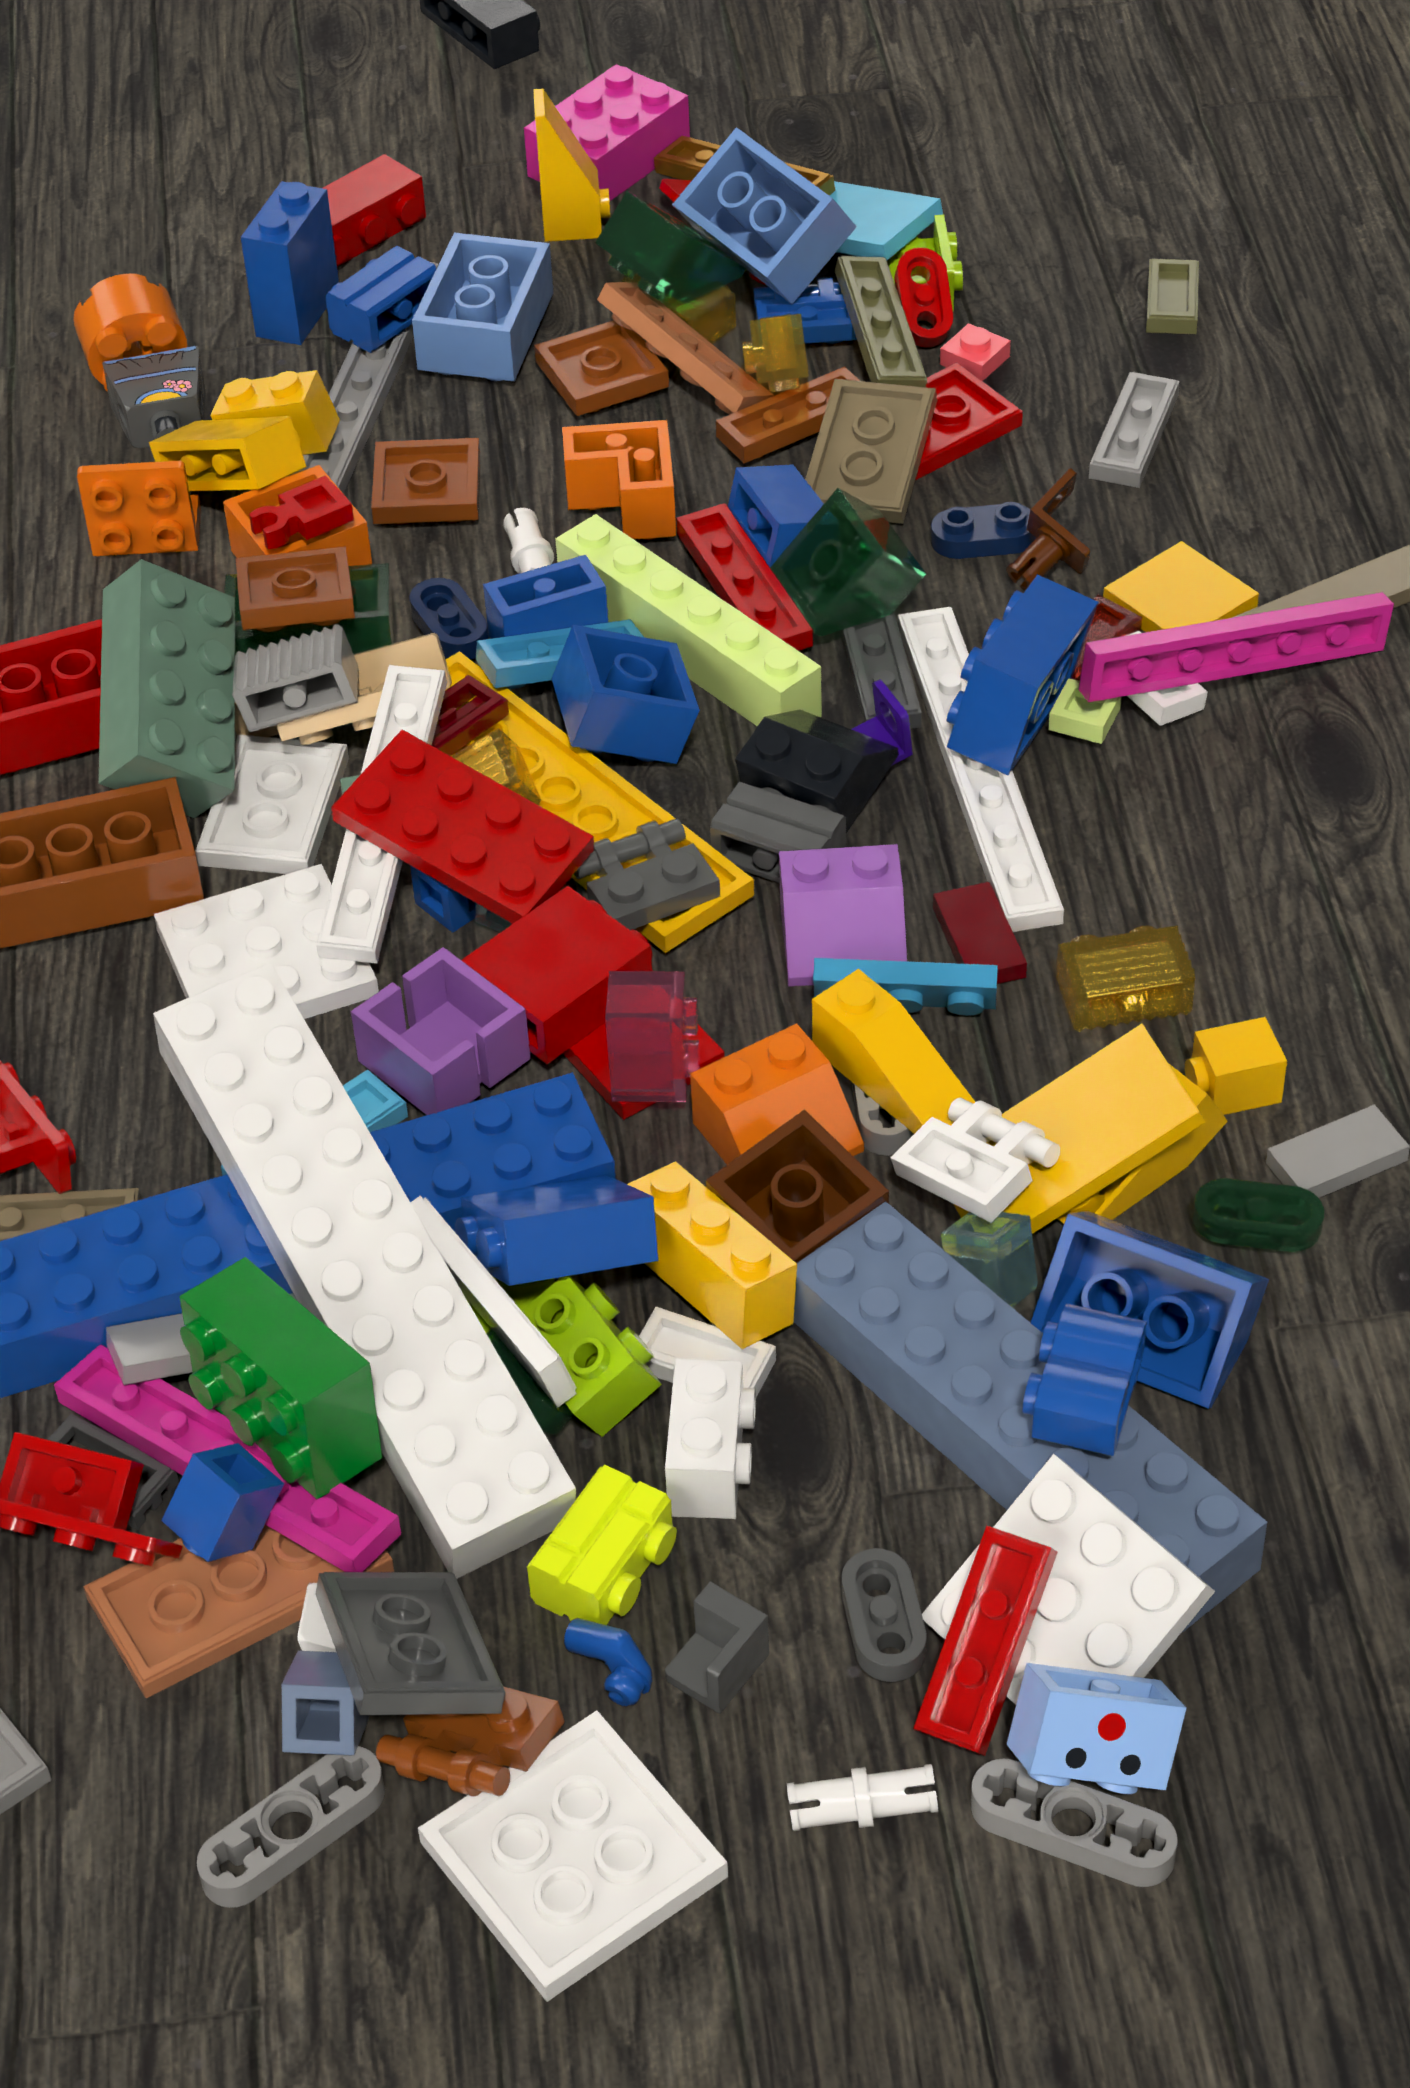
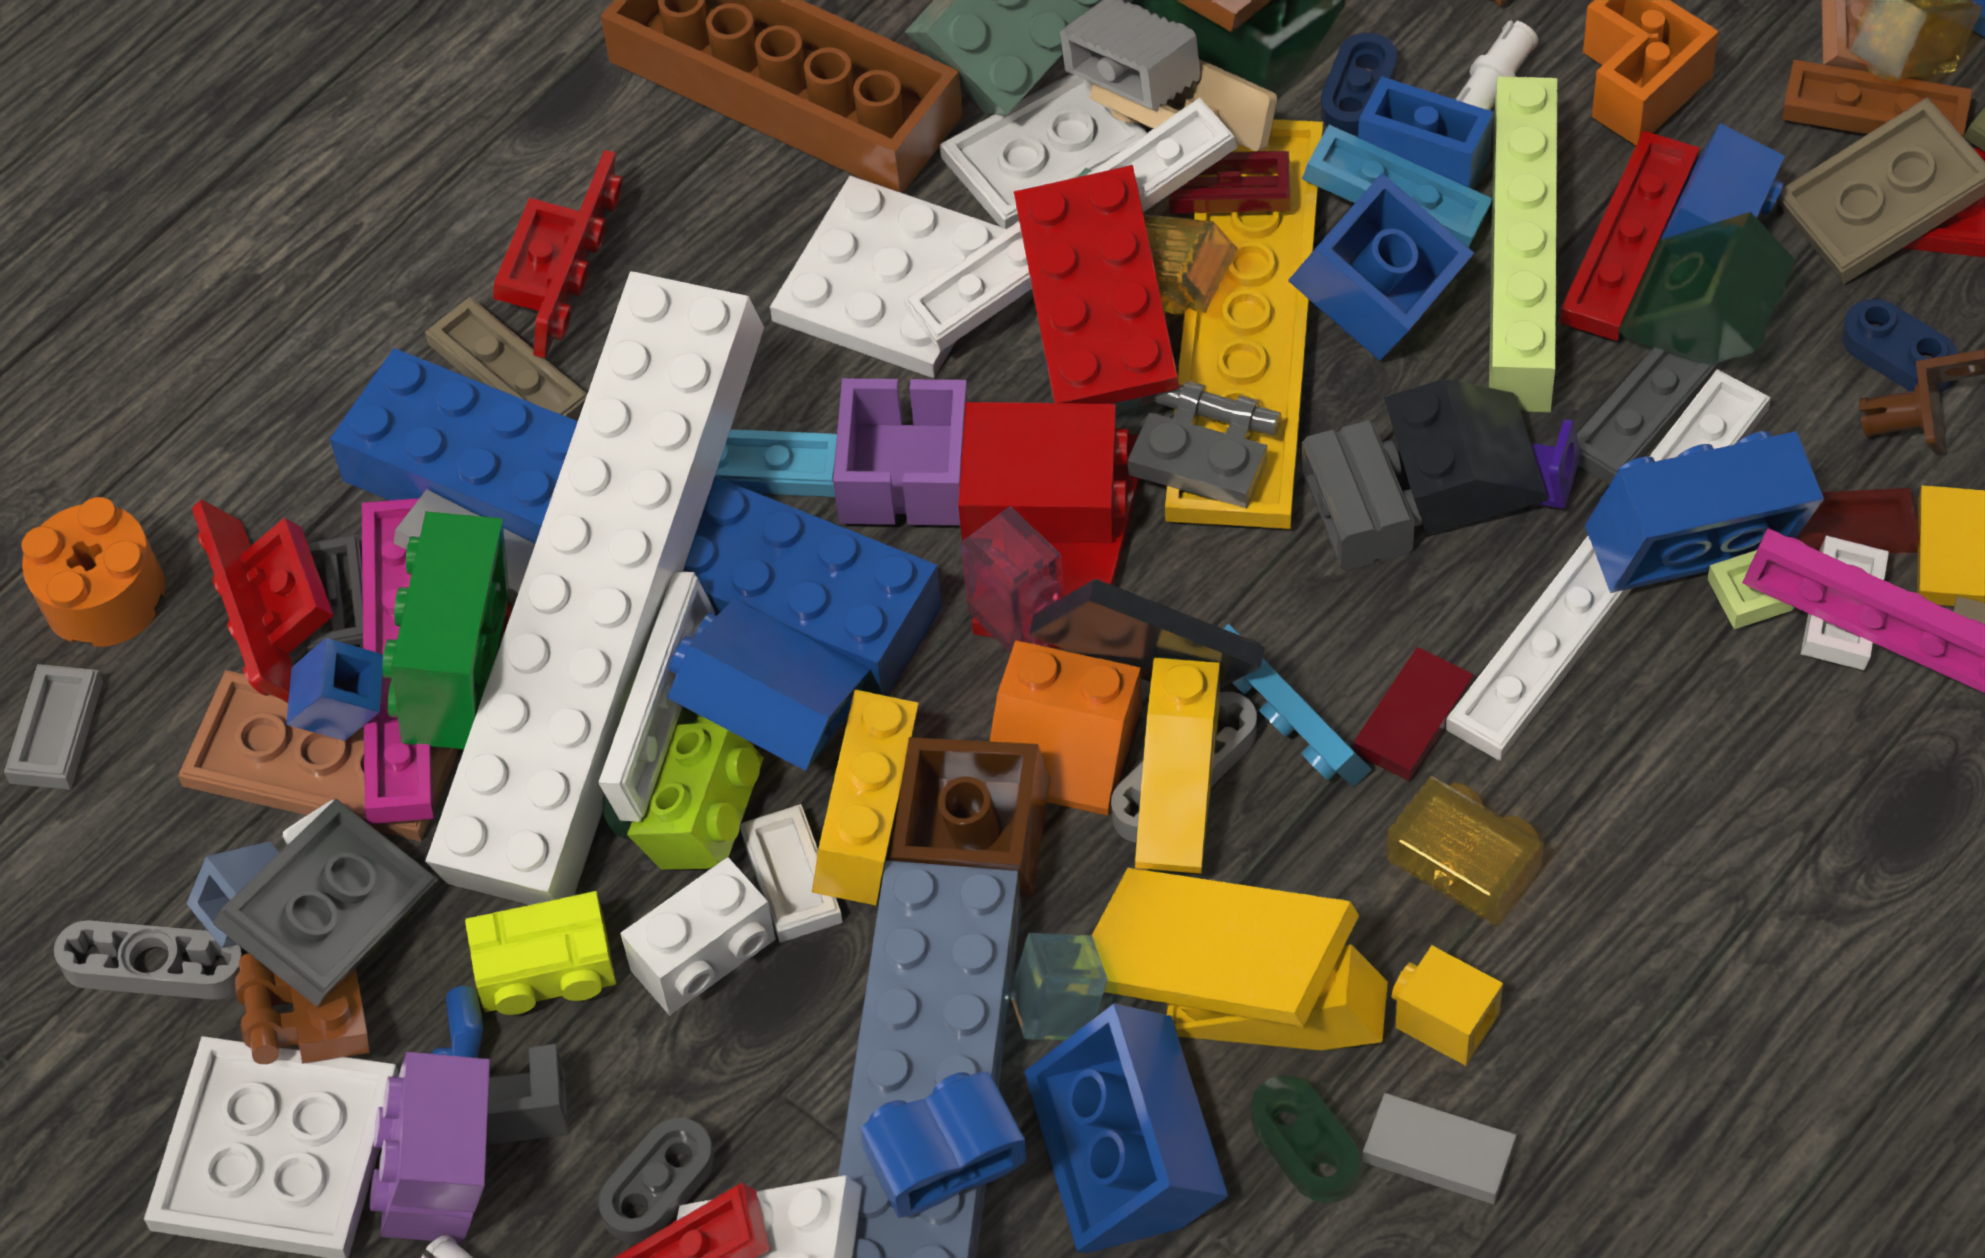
camera: 50 degrees right, 10 degrees up
medium lavender slope [779,844,907,987] -> none
white plate [890,1097,1060,1223] -> none
none -> medium lavender piece [370,1052,490,1243]
none -> black tile [1029,579,1265,688]

